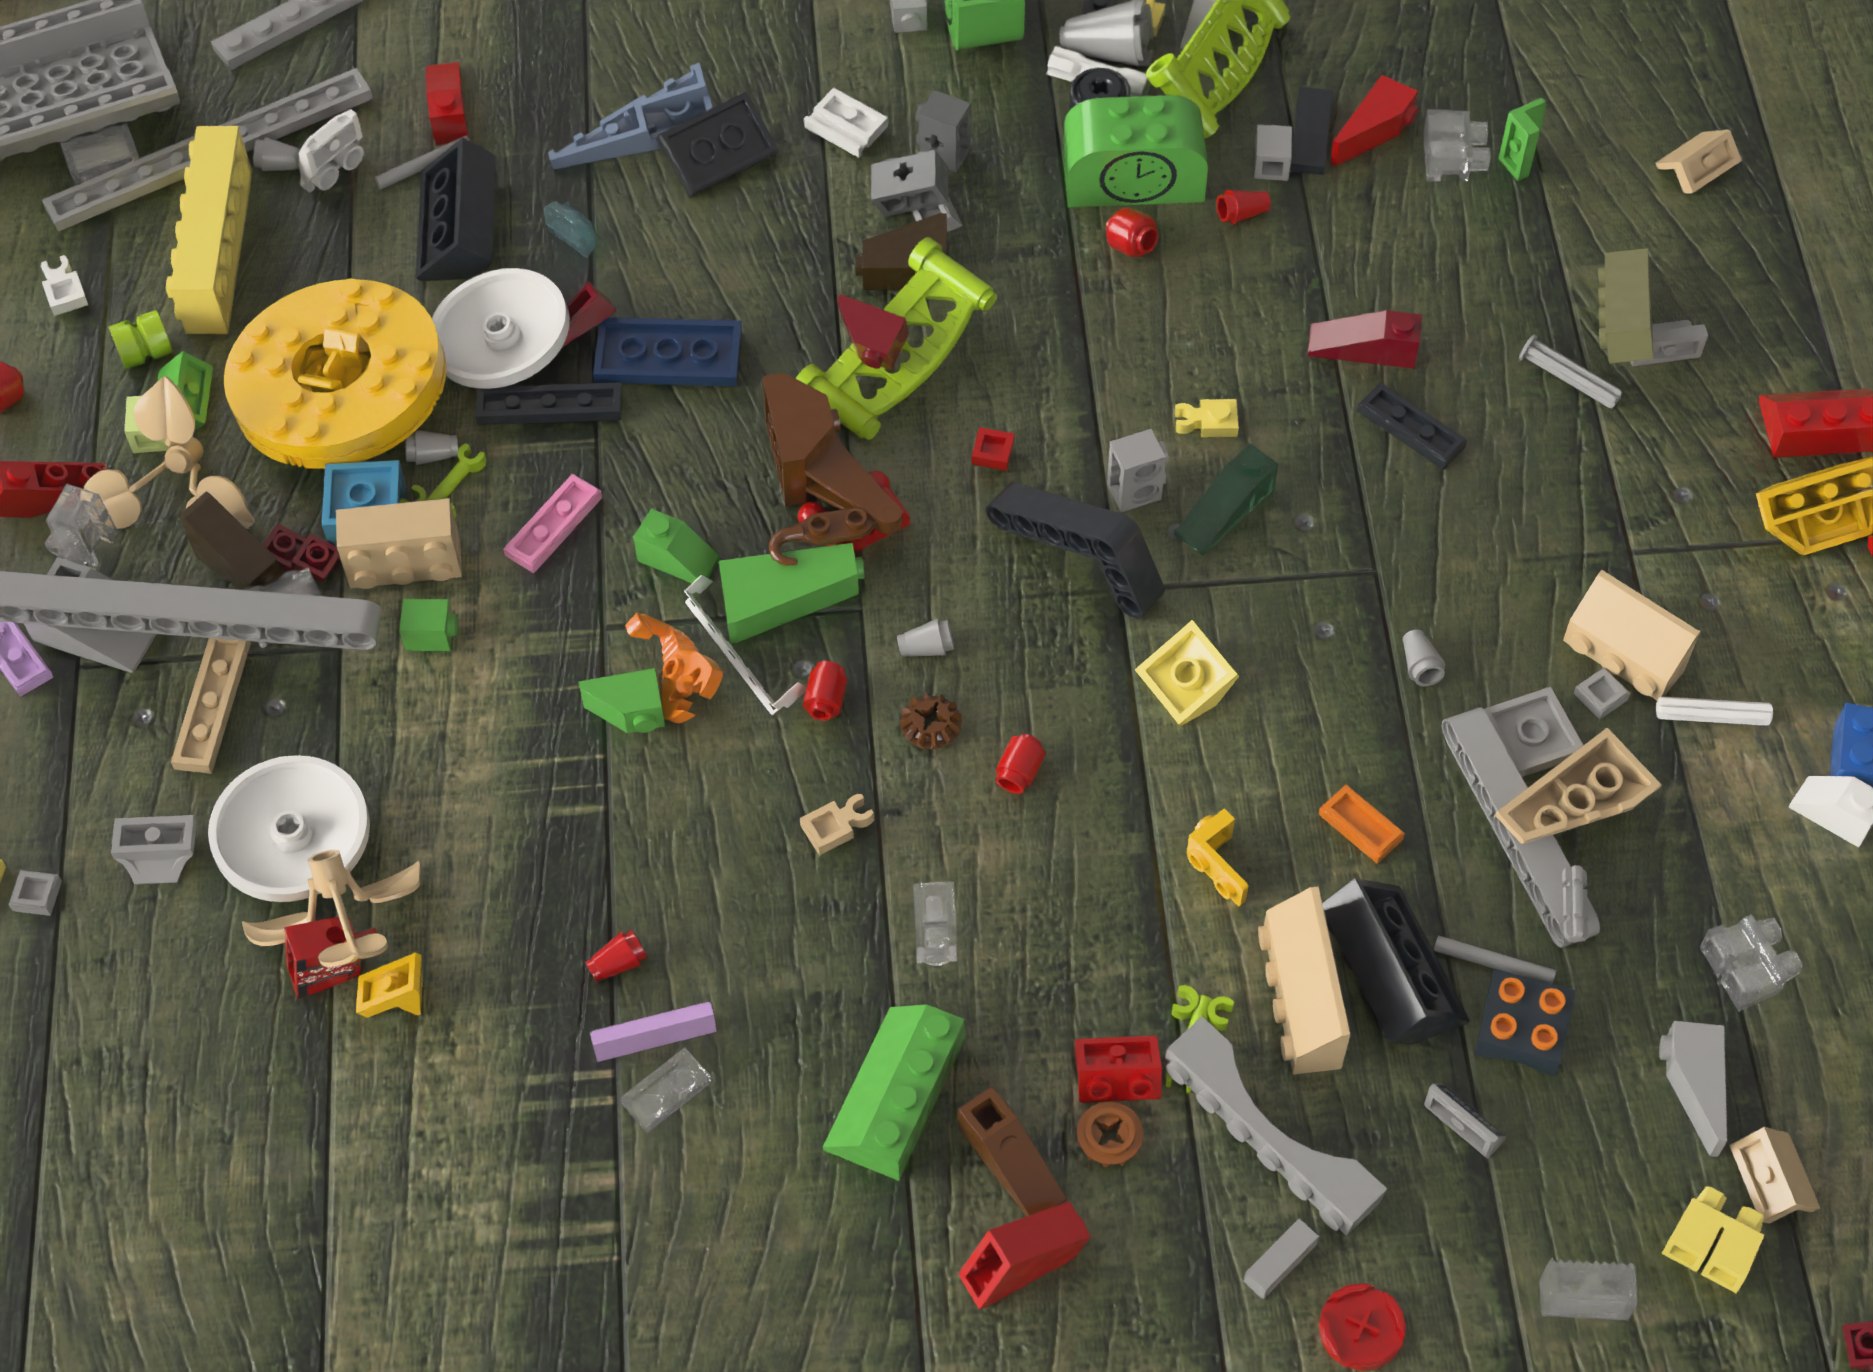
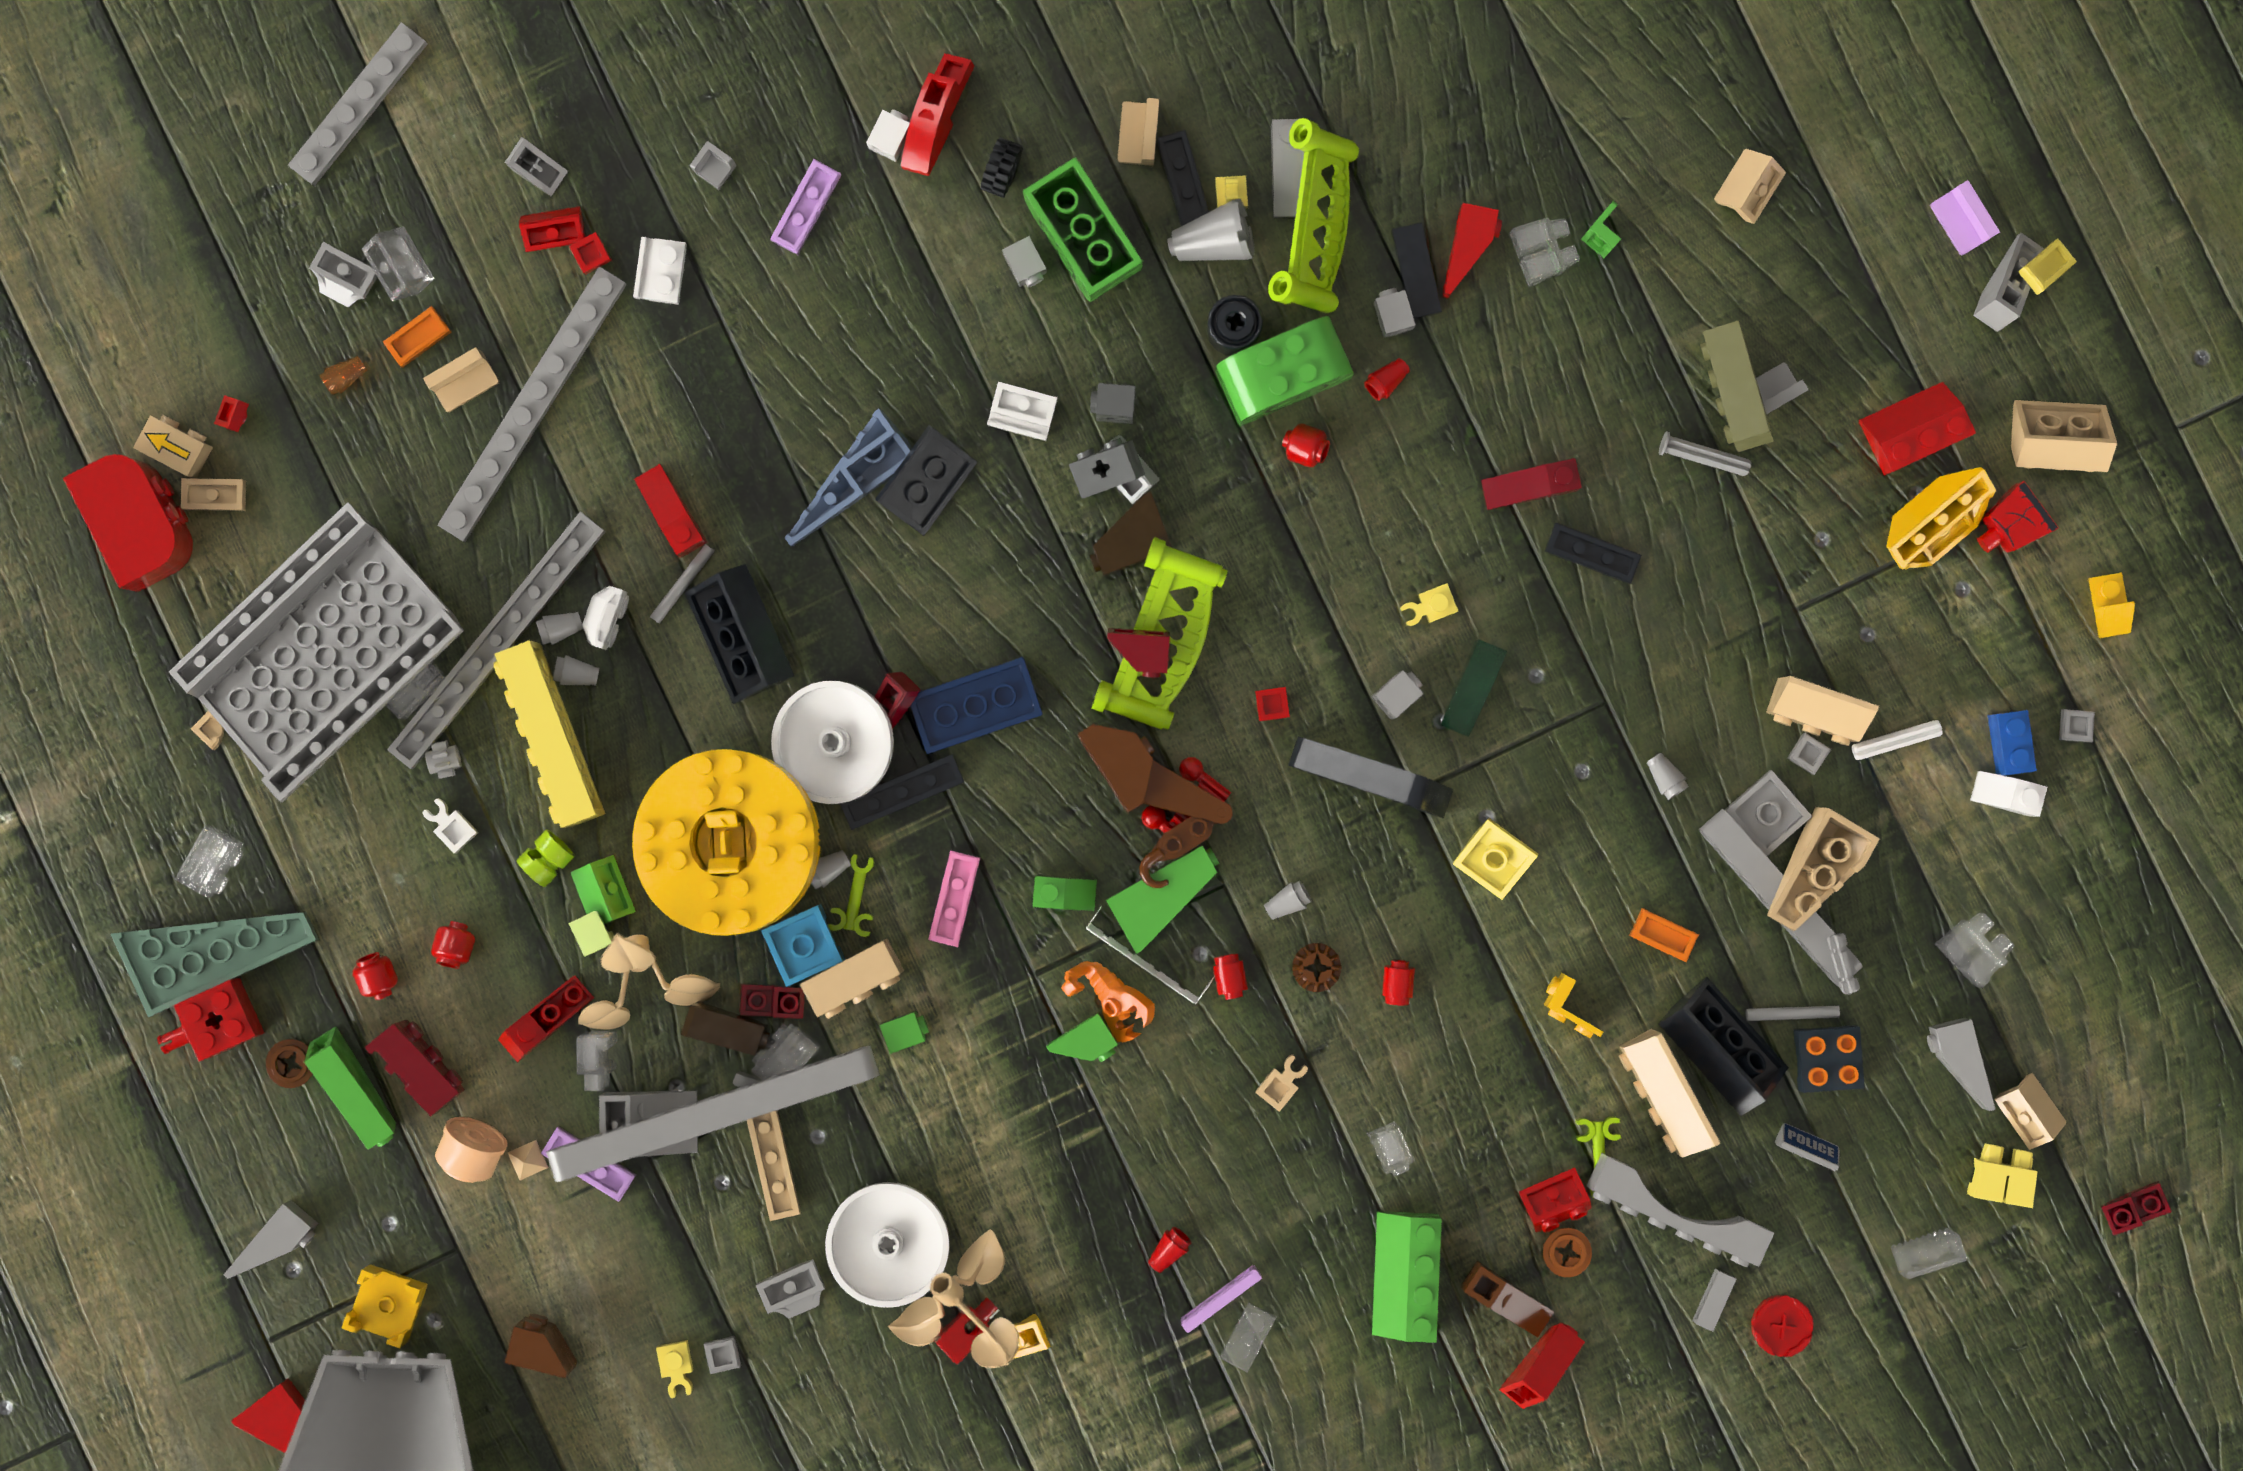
camera: 20 degrees left, 30 degrees up
clear light blue brick [543,201,597,258] -> none
white axle [1047,46,1151,97] -> none
none -> light grey gear [425,740,462,779]
none -> light grey cone [553,655,599,686]

